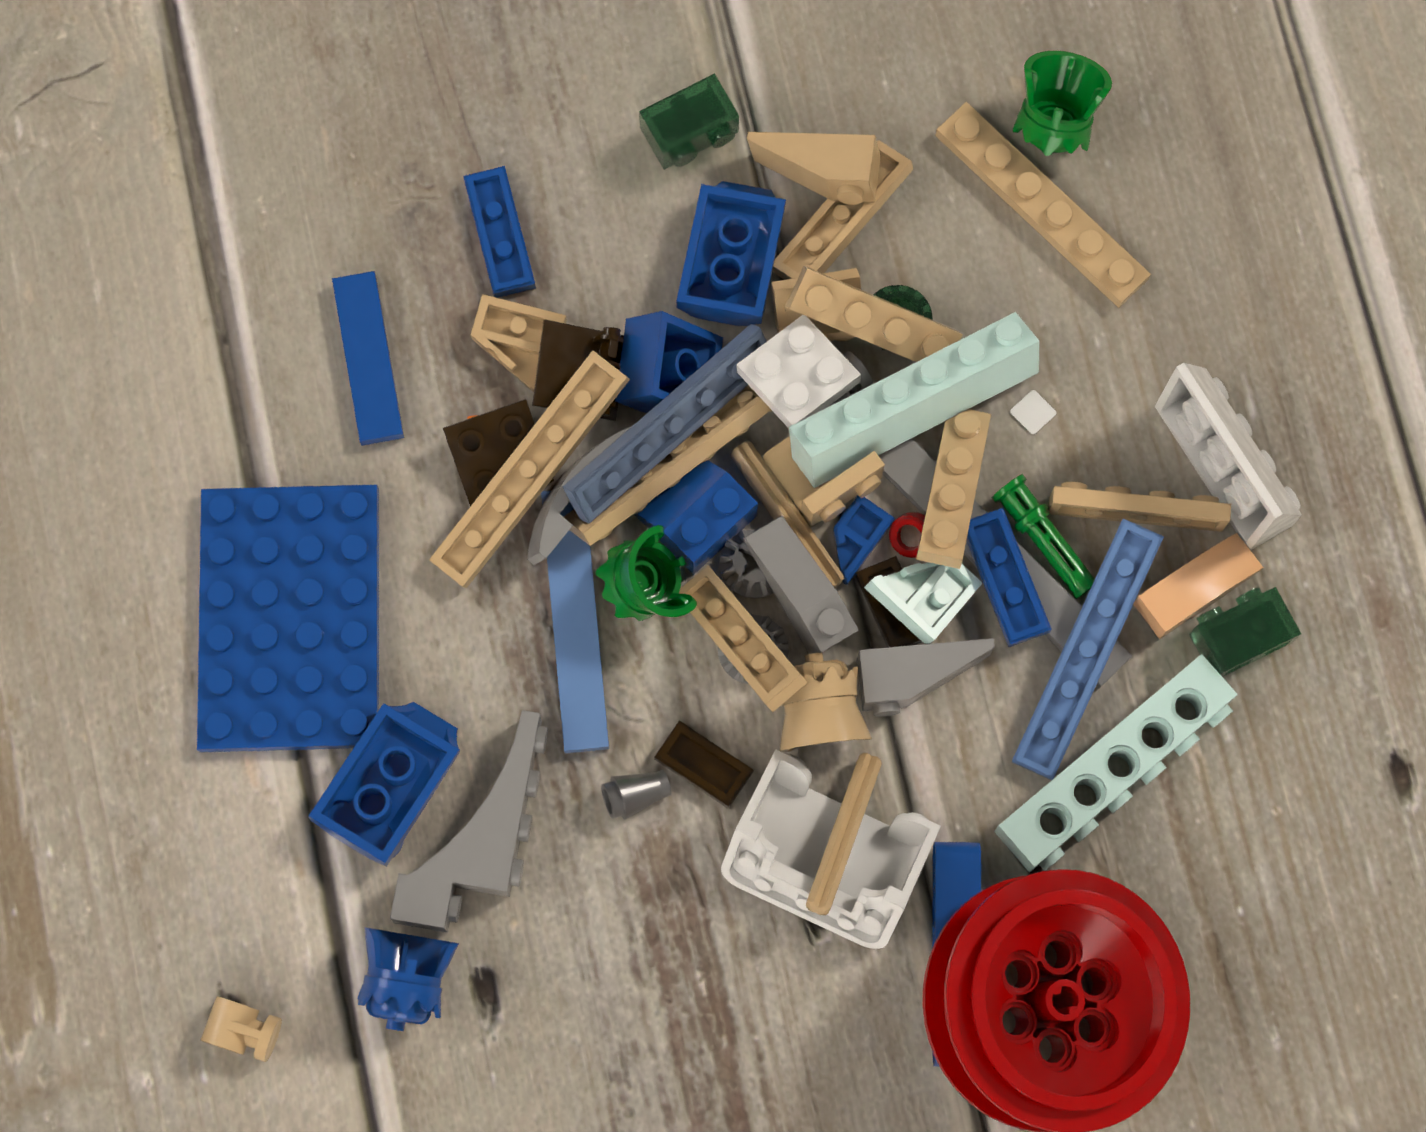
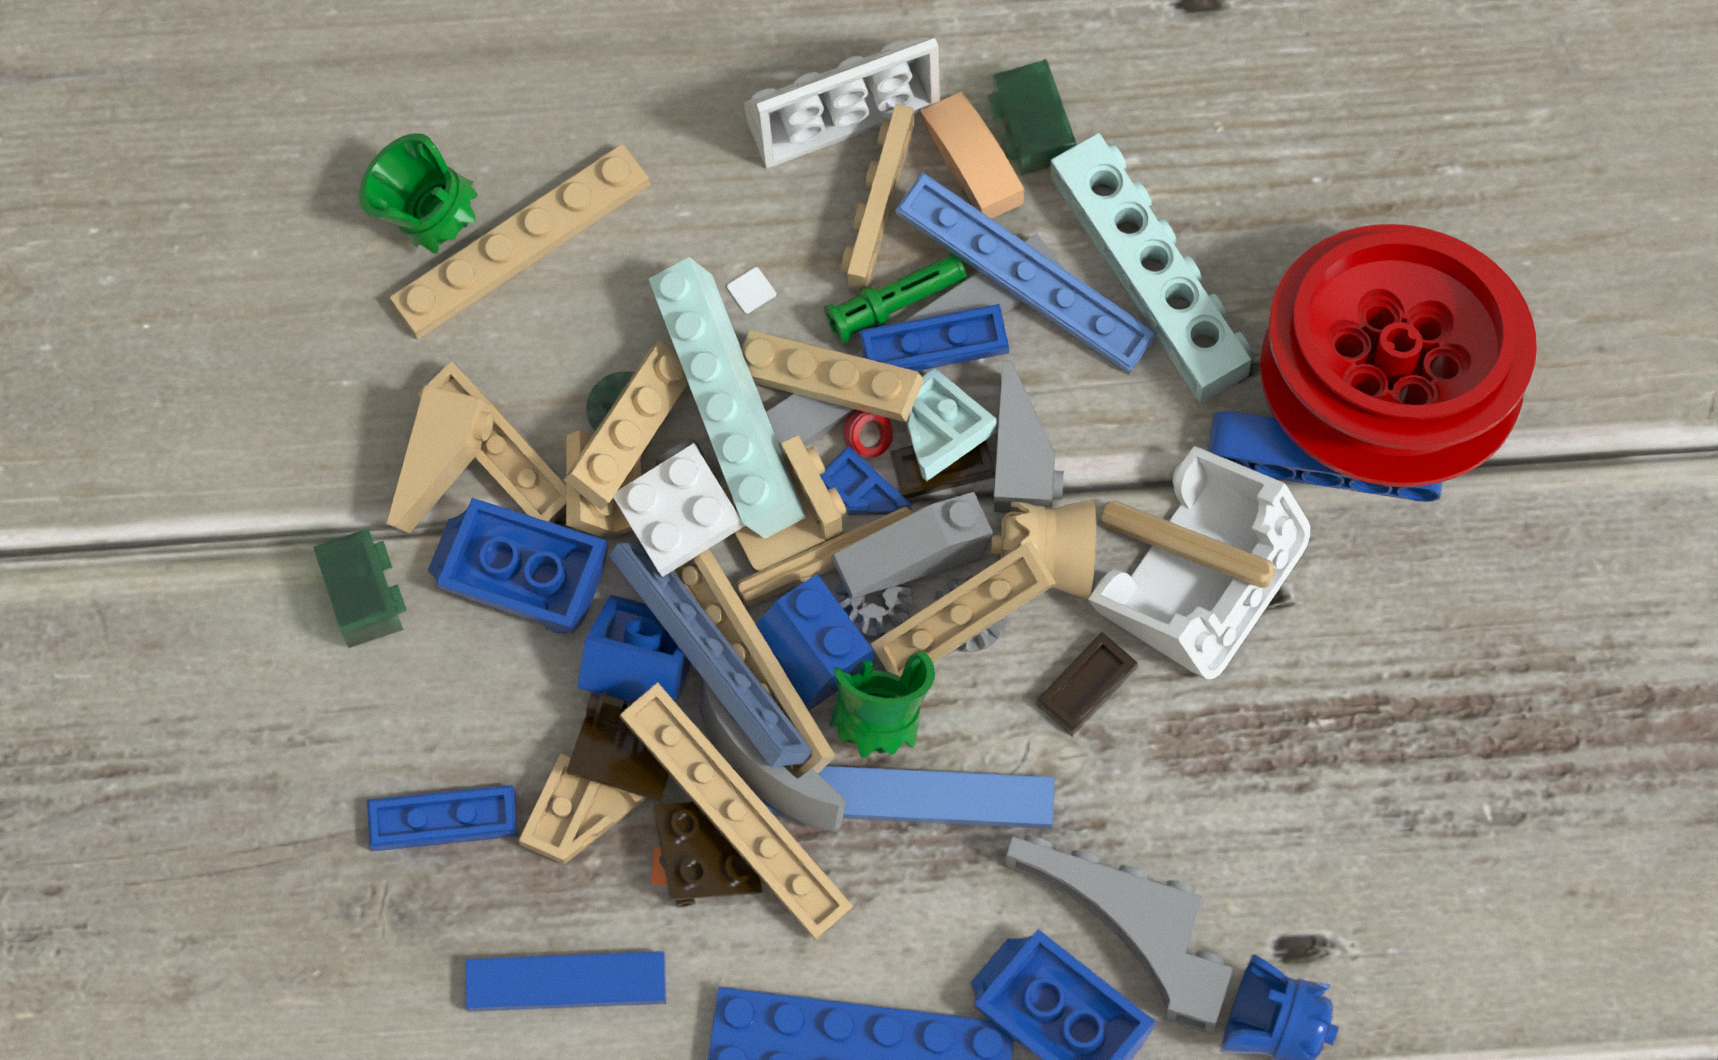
camera: 75 degrees left, 5 degrees down
flat silver cone [601,770,671,820] -> none

